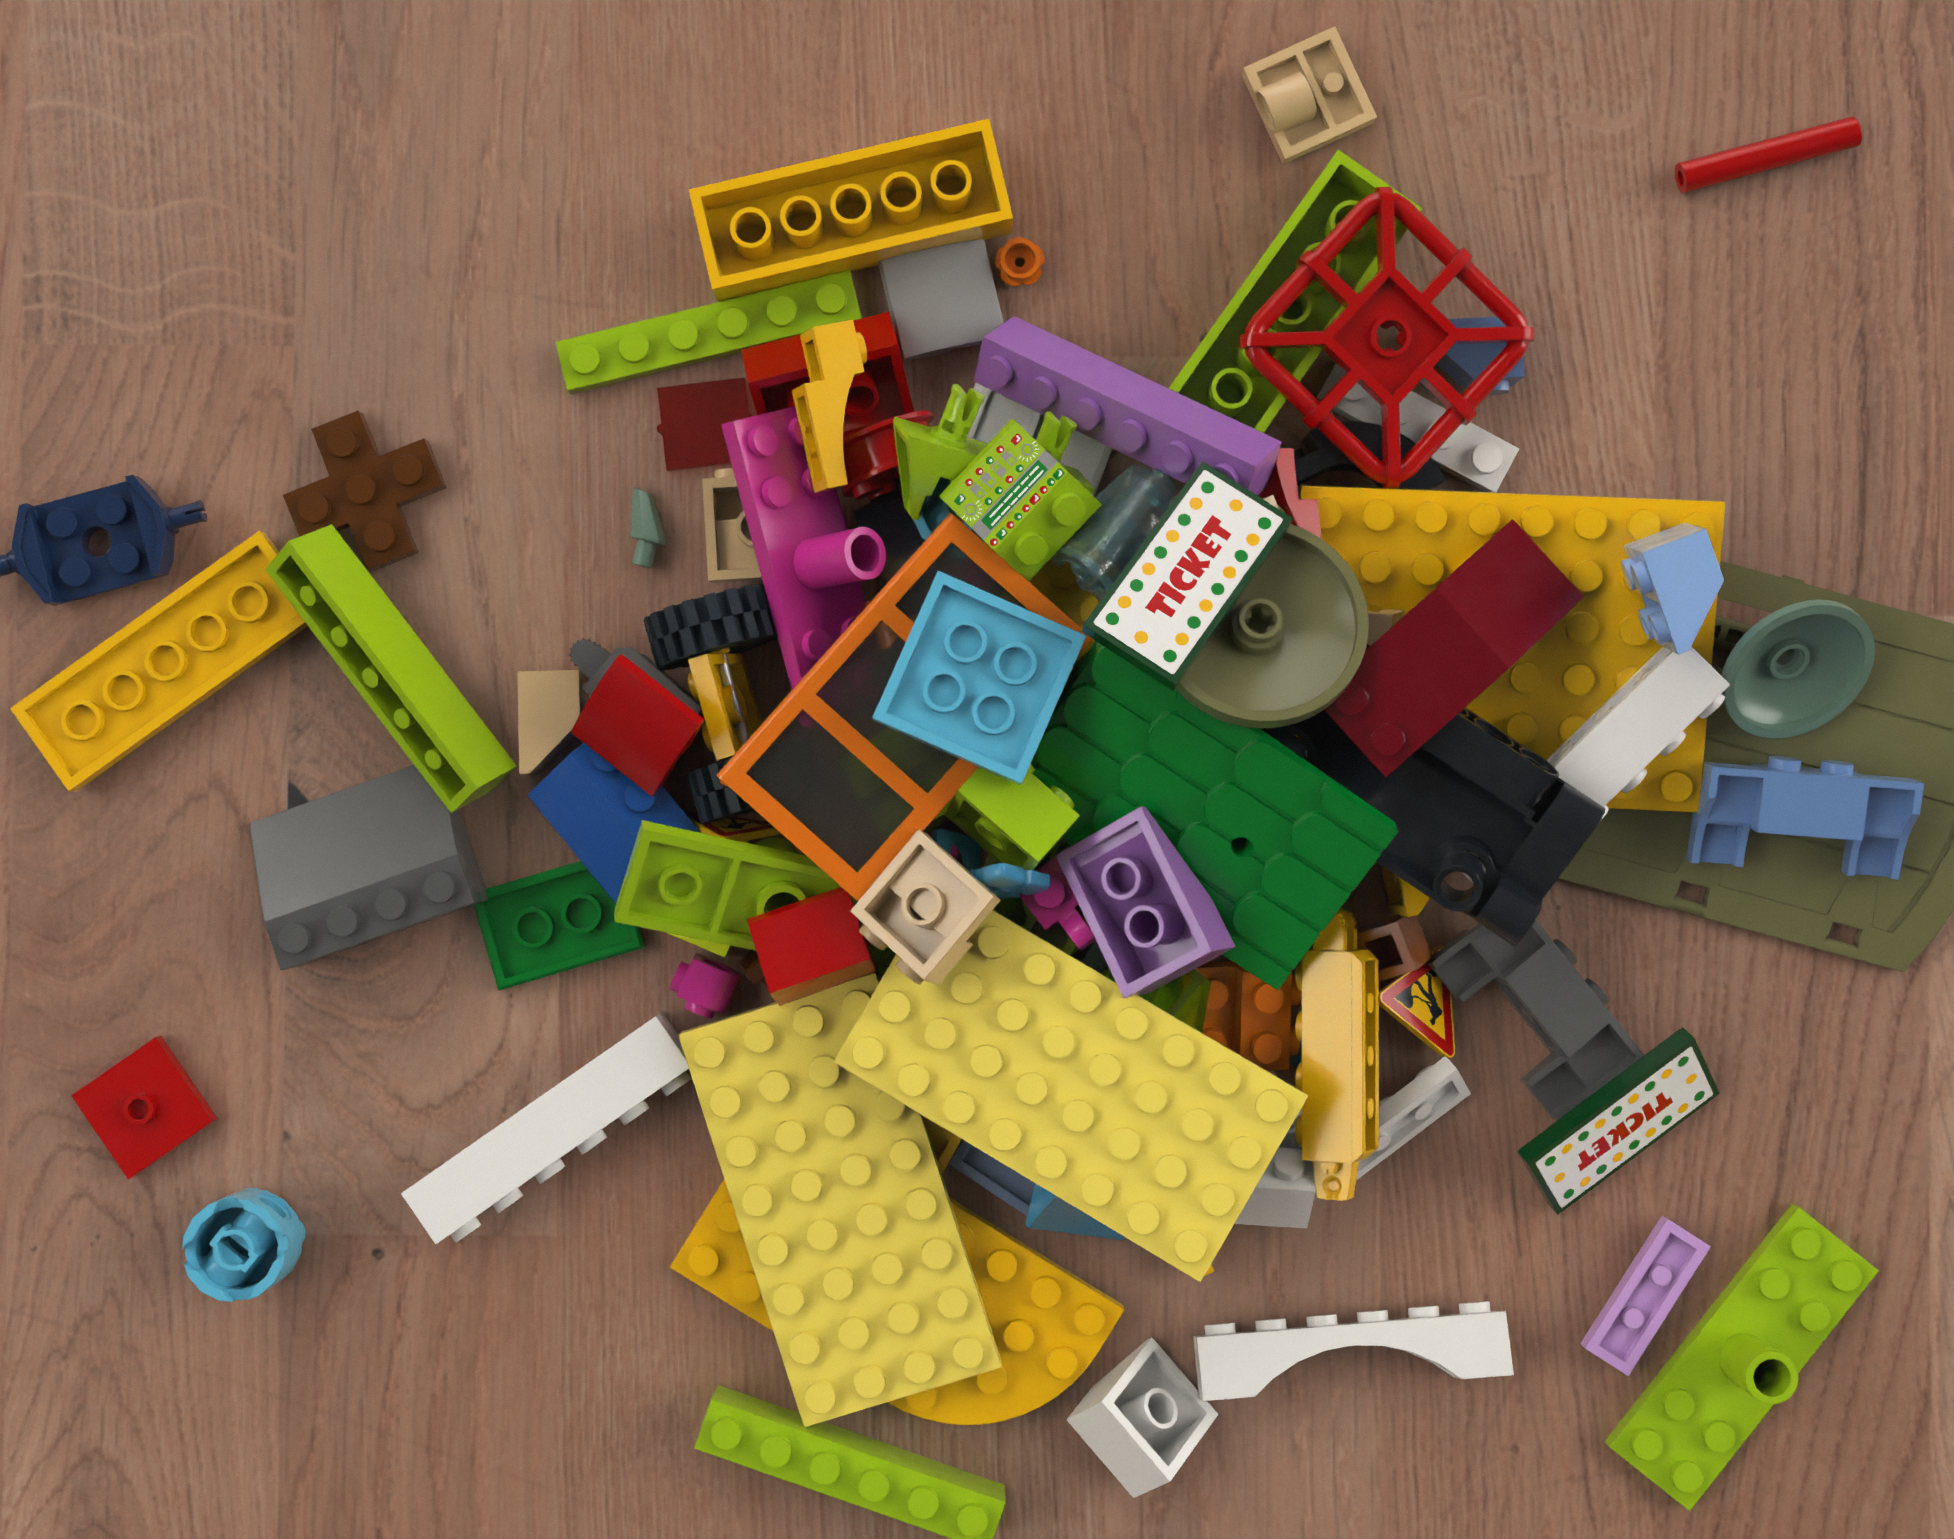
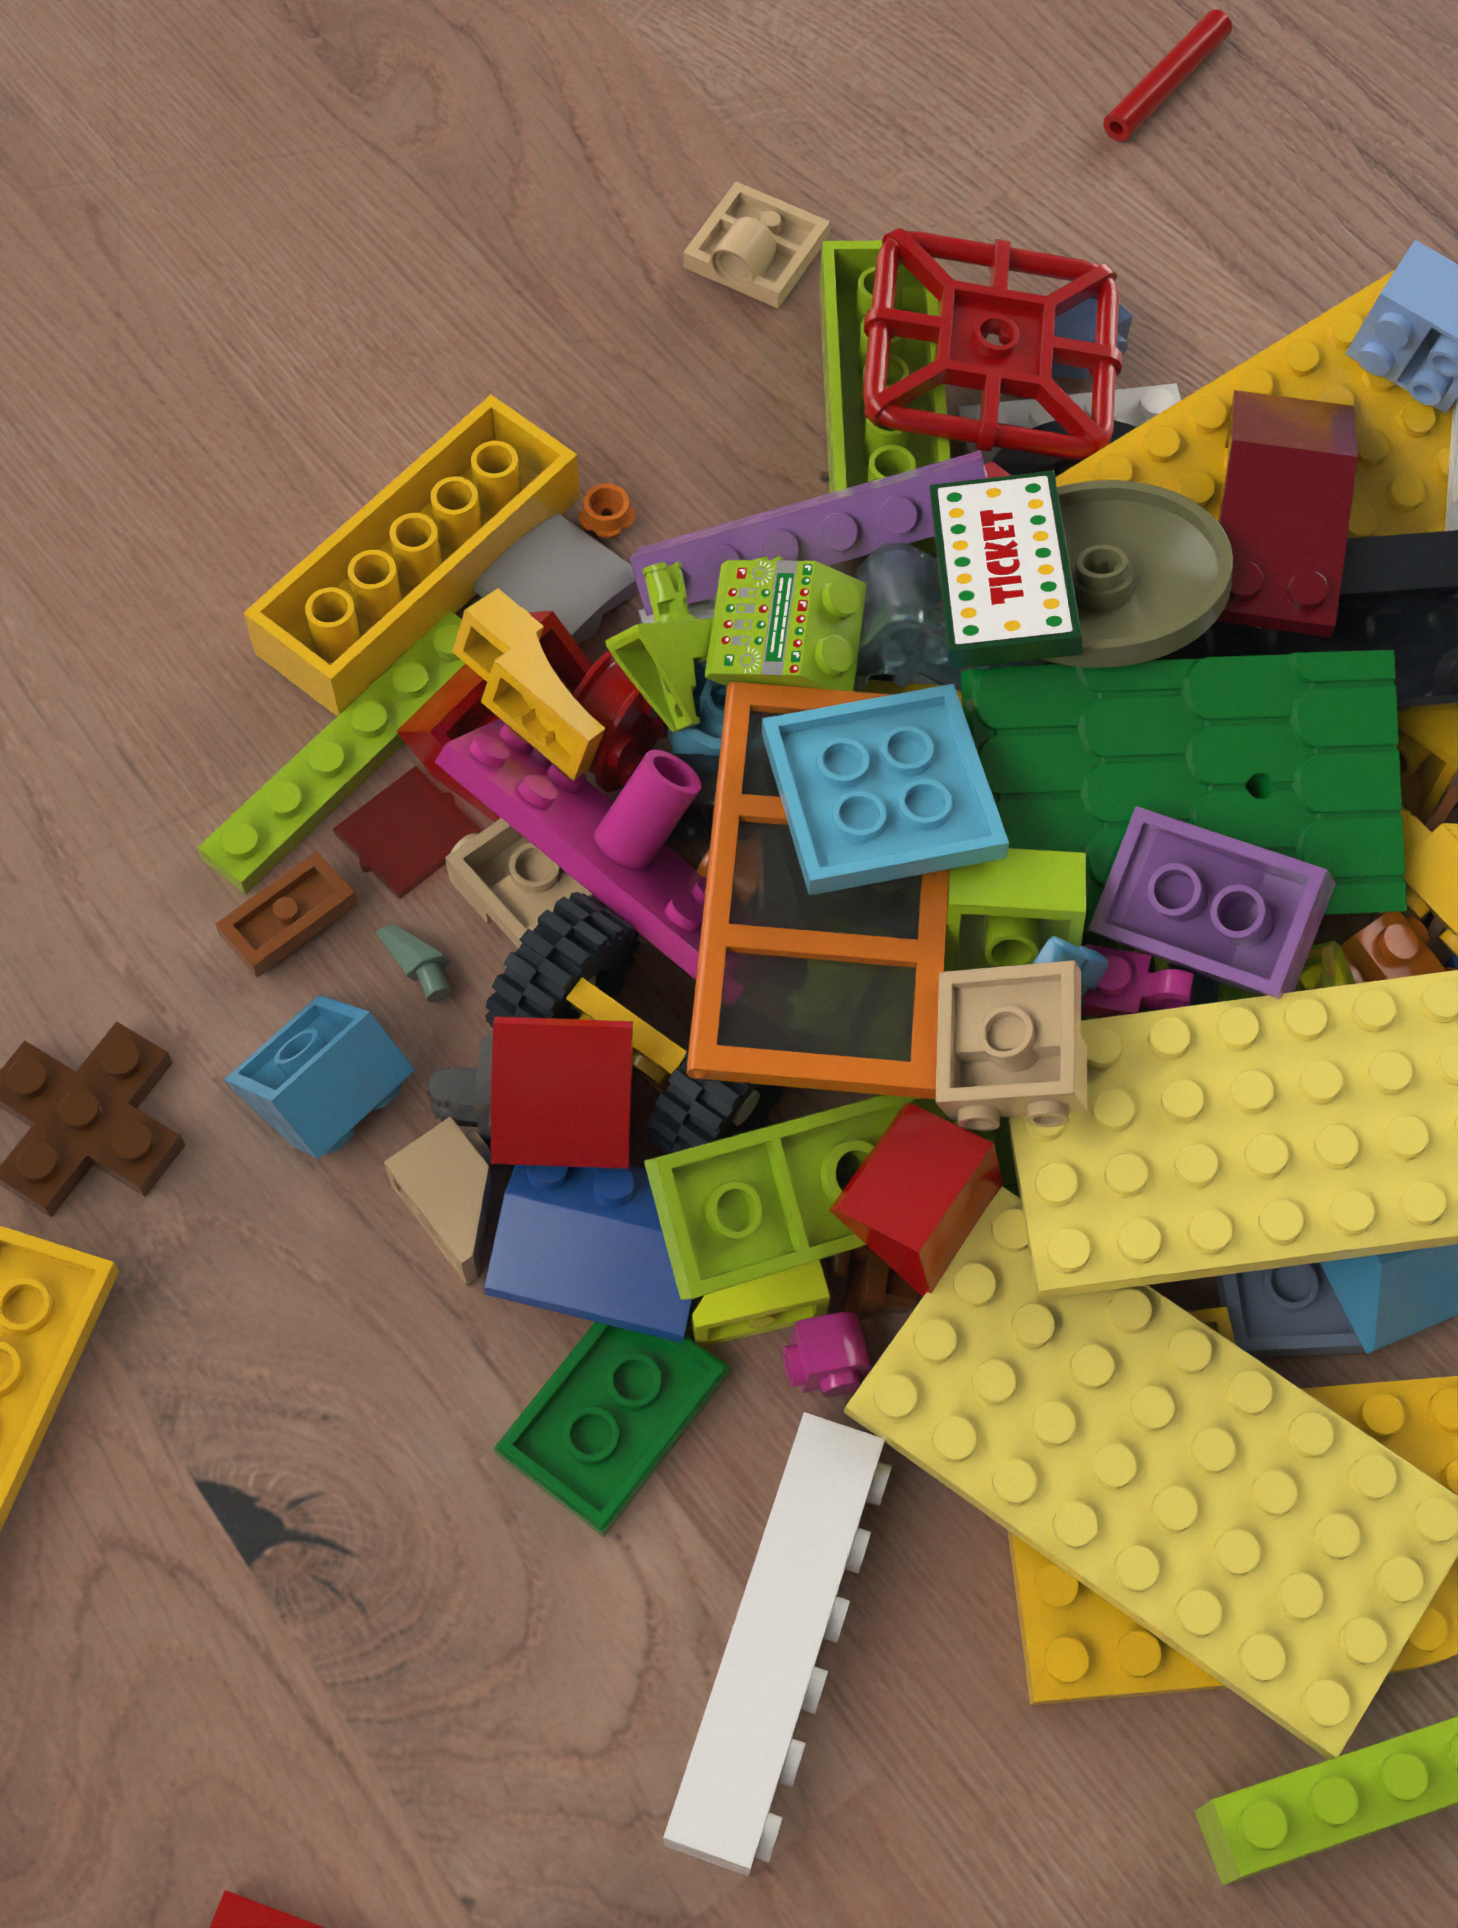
camera: 35 degrees left, 25 degrees down
dark grey slope [249,765,490,970] -> none
lime brick [265,524,517,814] -> none
none -> dark orange plate [215,851,358,978]
none -> dark azure slope [224,995,415,1159]

